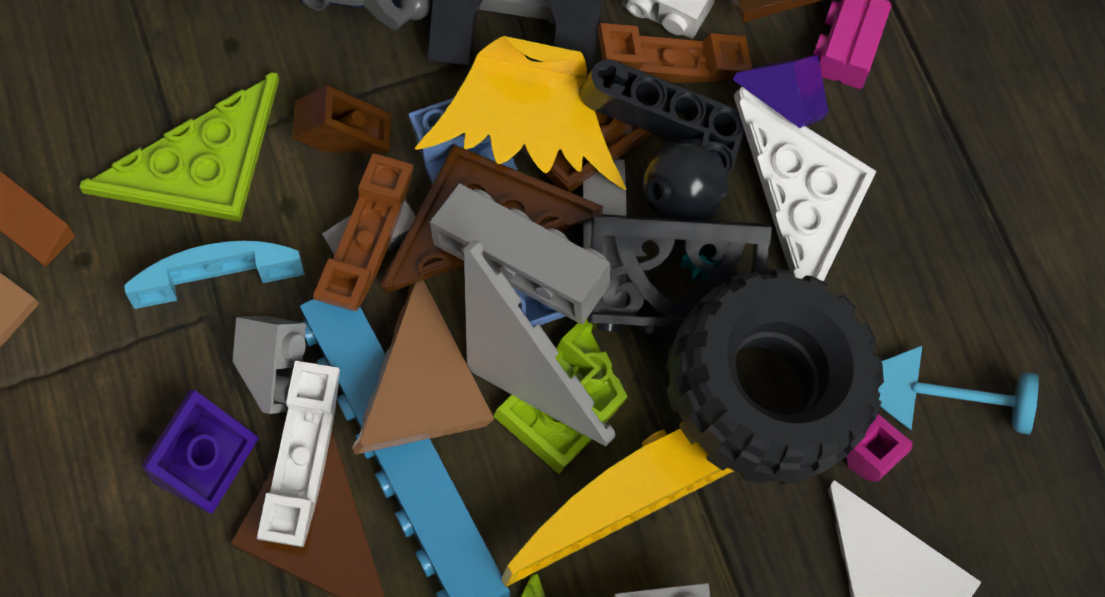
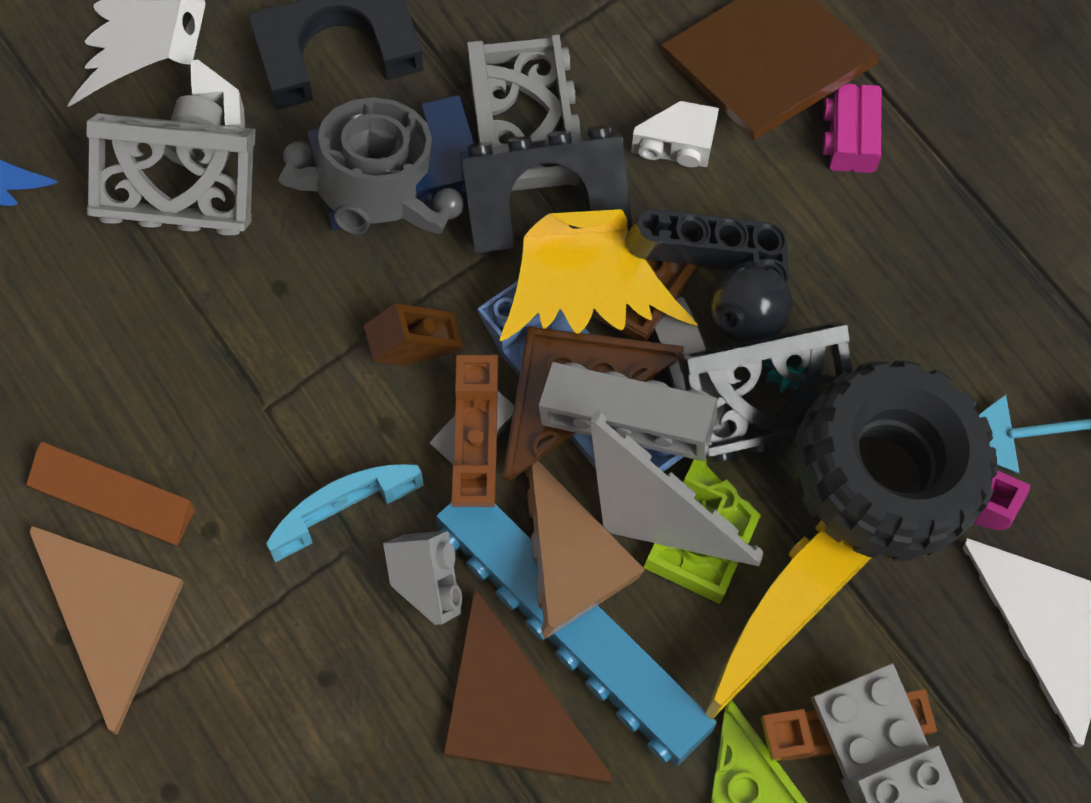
camera: 15 degrees left, 0 degrees up
lime tile [79,72,279,222] -> none
dark purple slope [141,389,259,514] -> none
white slope [257,361,340,547] -> none
dark orange slope [597,23,752,83] -> none
dark purple slope [733,55,828,129] -> none
white tile [734,87,876,281] -> none

